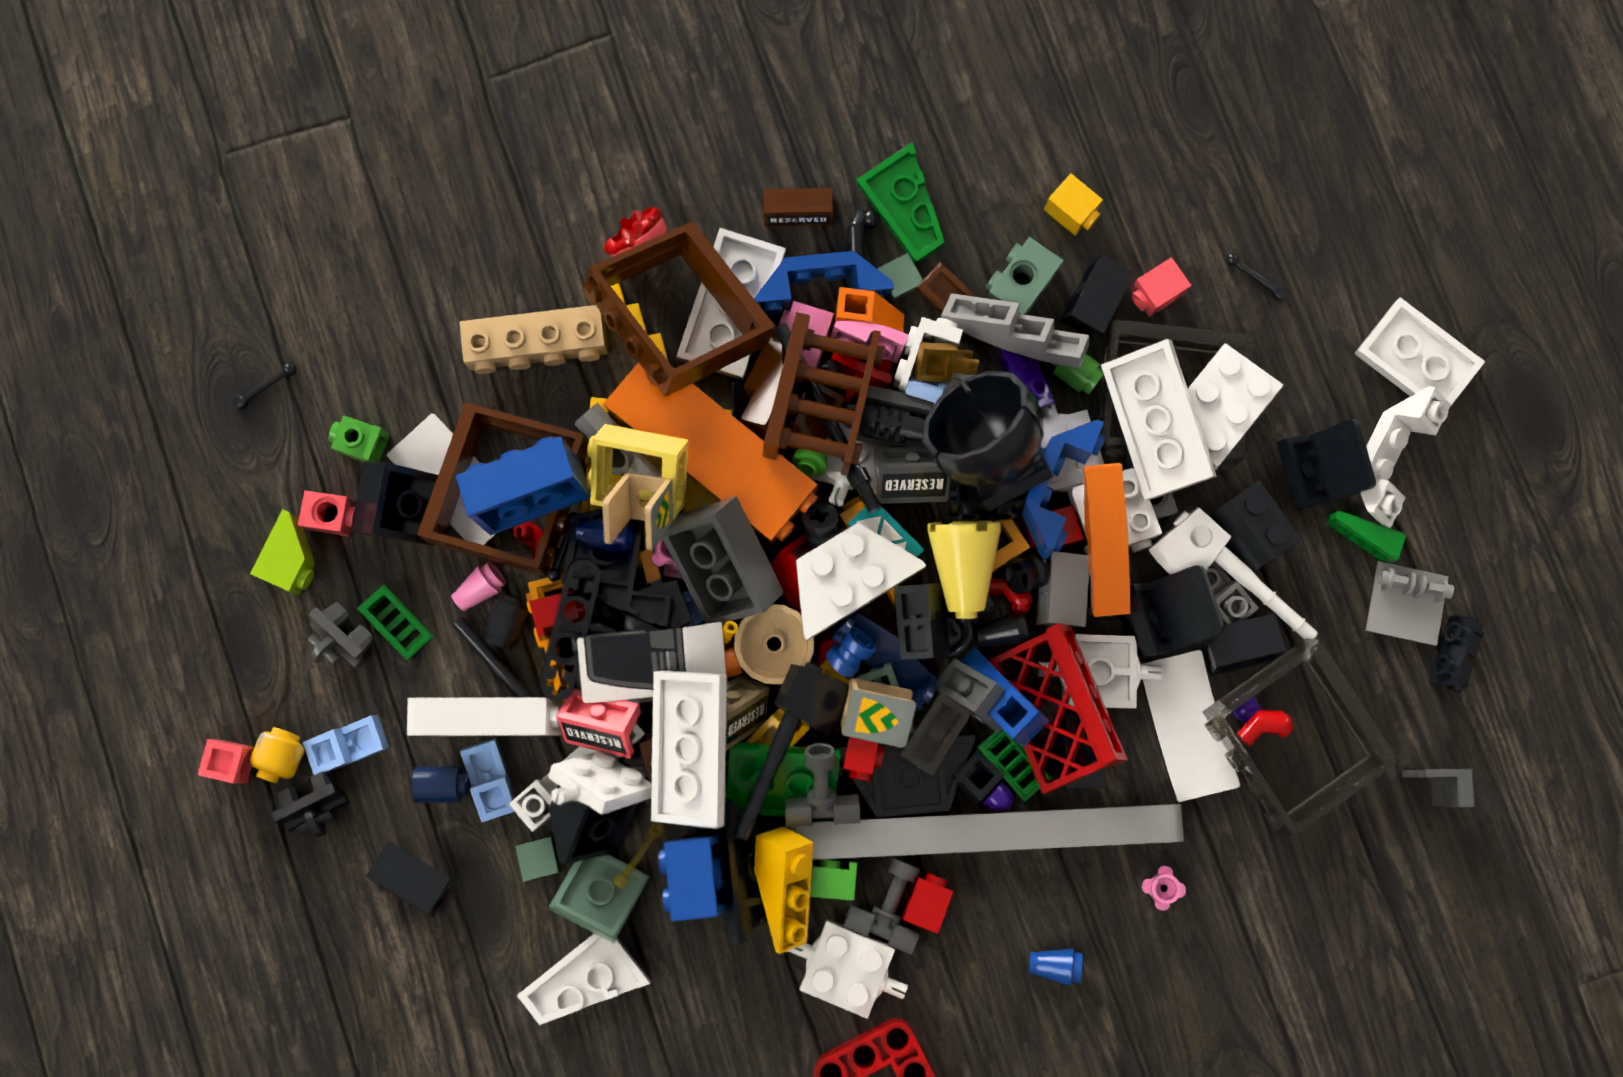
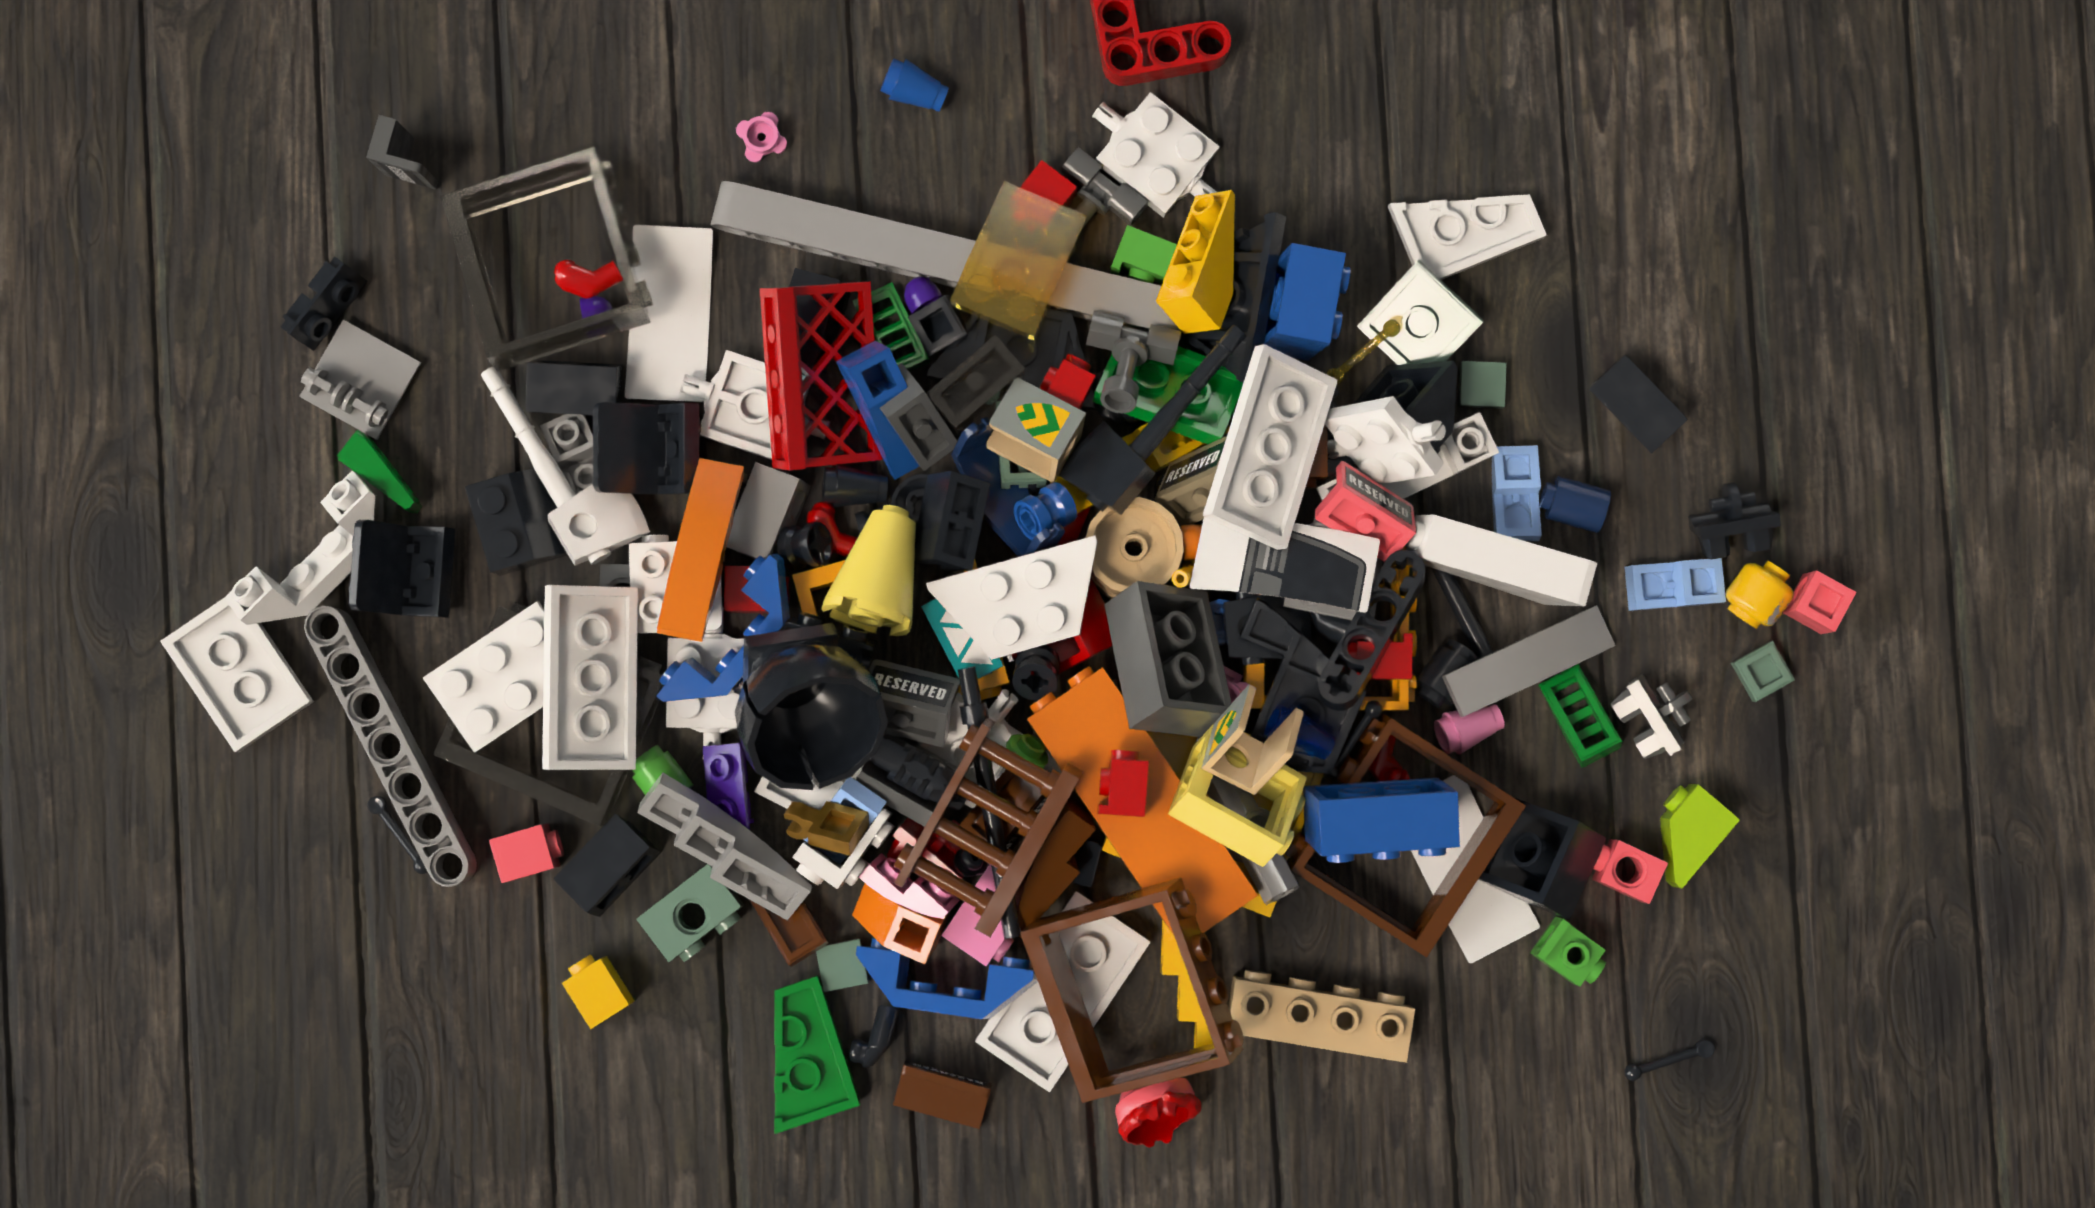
camera: 170 degrees left, 5 degrees up
none -> light grey beam [304,606,477,887]
none -> clear yellow slope [950,181,1087,341]
none -> red brick [1097,750,1149,817]
none -> light grey slope [1442,605,1616,717]
none -> sand green tile [1731,641,1795,702]

